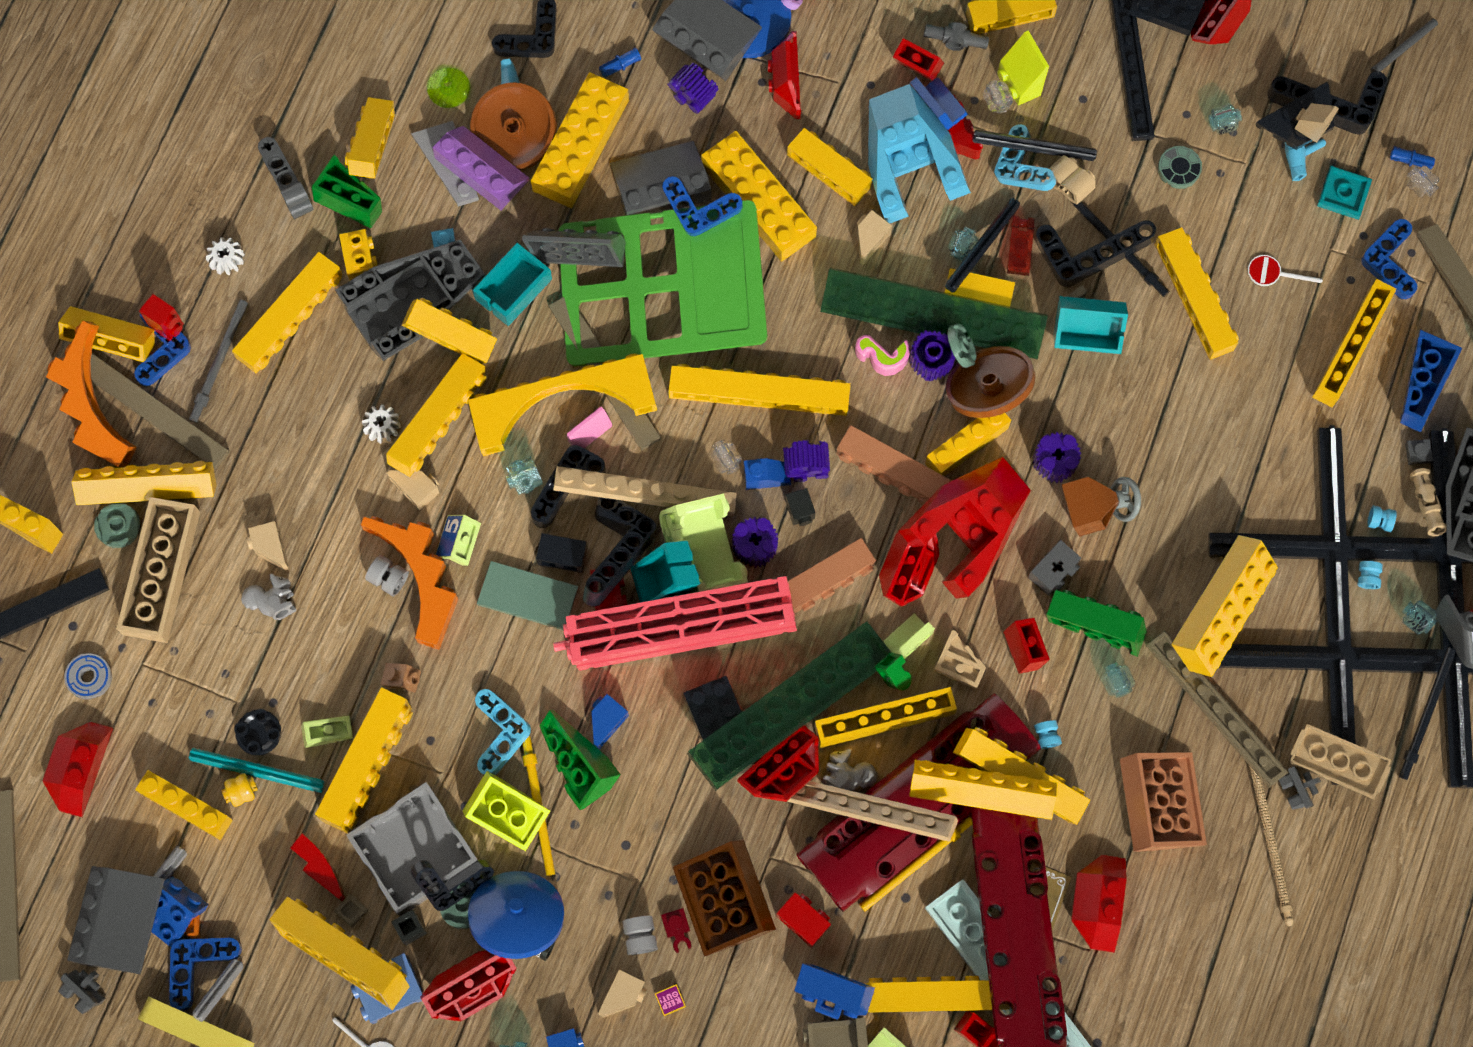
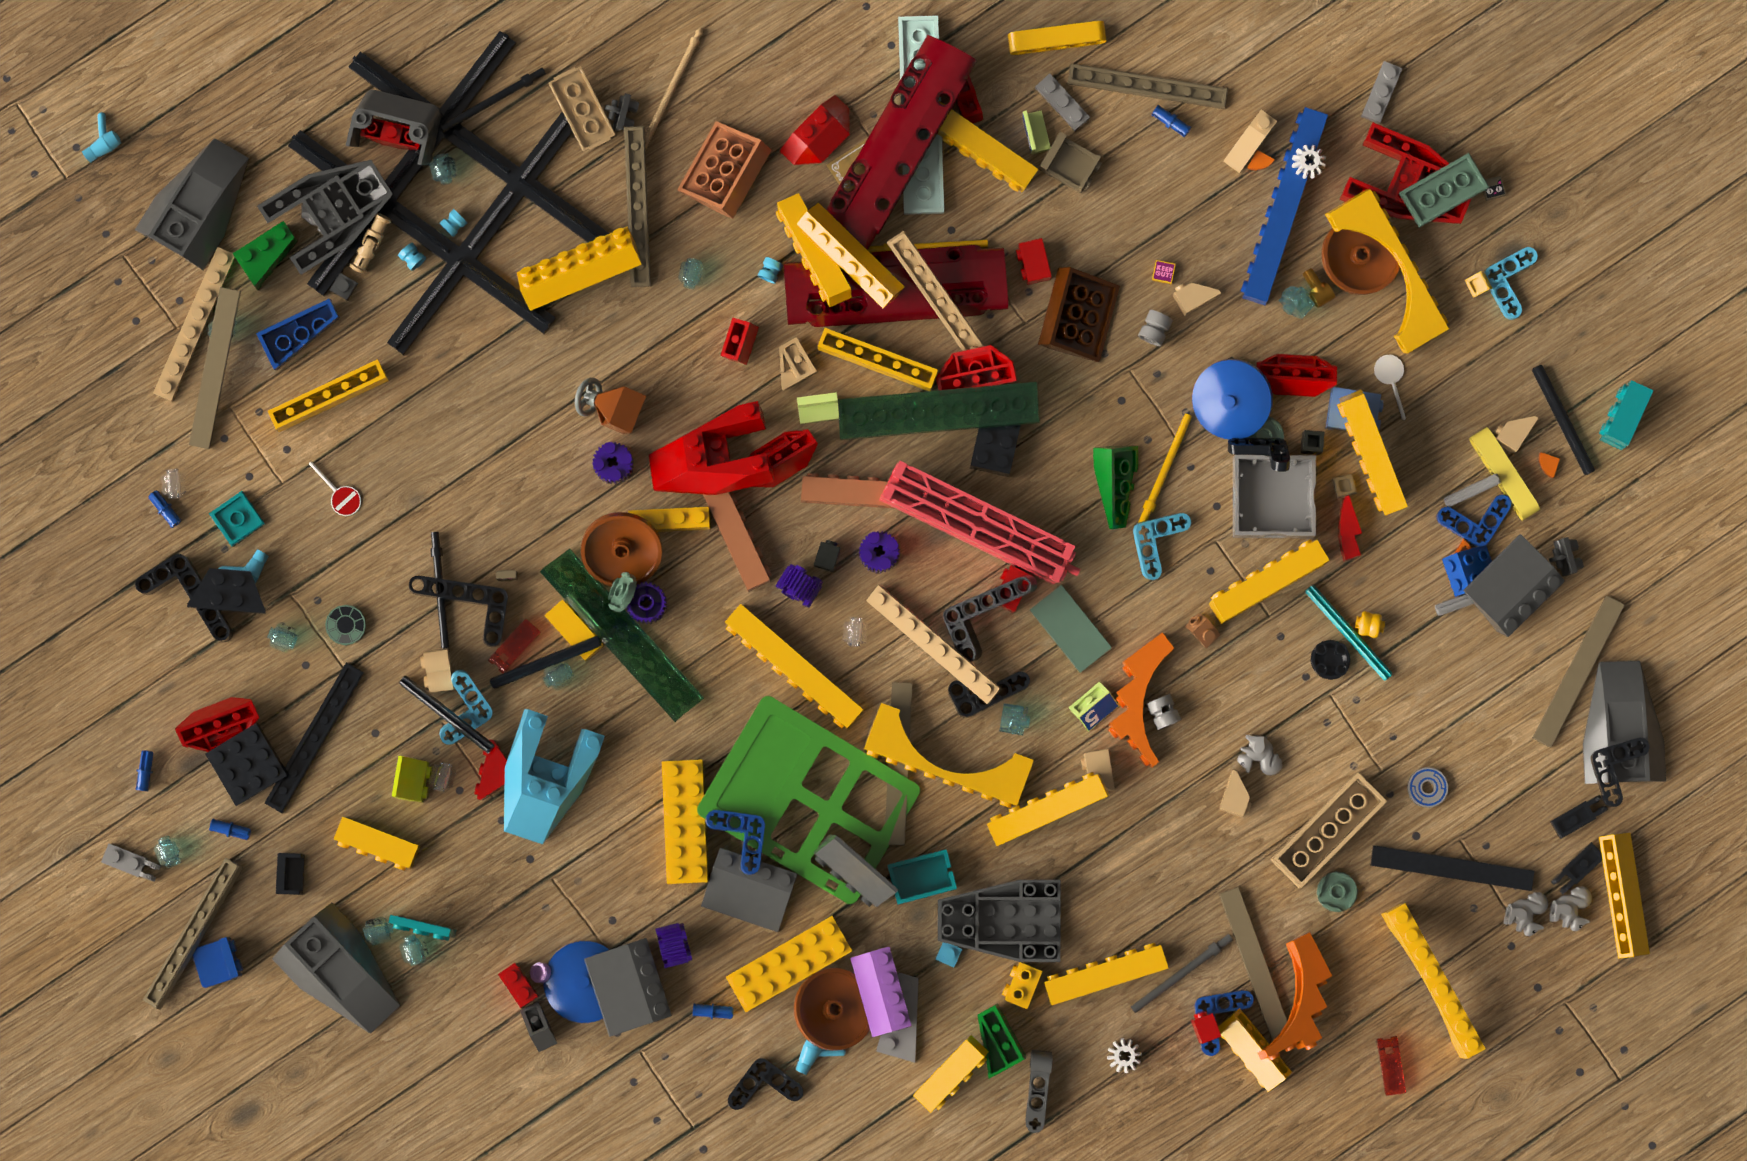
camera: 145 degrees left, 10 degrees up
red wedge [42,722,113,818] -> none
yellow brick [71,461,217,505] -> none
yellow brick [135,770,233,840] -> none
yellowish green slope [301,716,353,748] -> none
white gear [362,405,401,444] -> none
yellow brick [401,298,497,364] -> none
clear neon green dish [427,68,470,108] -> none
neon yellow slope [462,771,550,851] -> none
black panel [536,533,588,573] -> none
bright pink slope [567,407,612,448] -> none
blue slope [592,694,629,750] -> none
teal piece [631,541,700,603] -> none
yellowish green windscreen [659,493,748,594] -> none
dark red plate [661,908,692,953] -> none
blue slope [744,458,791,490] -> none
red wedge [767,31,801,119] -> none
yellow brick [787,128,872,206] -> none
blue piece [794,964,875,1020] -> none
light grey animal [821,749,877,791] -> none
bright pink animal [855,335,910,376] -> none
tan slope [857,210,892,265] -> none
green leg [875,652,912,691] -> none
red brick [893,38,944,81] -> none
blue panel [910,77,968,130] -> none
dark grey pin [923,22,989,51] -> none
dark grey brick [1028,540,1081,596] -> none
green wedge [1046,590,1147,657] -> none
teal piece [1053,296,1128,354] -> none
yellow brick [1154,227,1238,360] -> none
tan slope [1295,103,1339,143] -> none
blue beam [1361,219,1417,299] -> none
dark grey bar [1370,18,1438,72] -> none

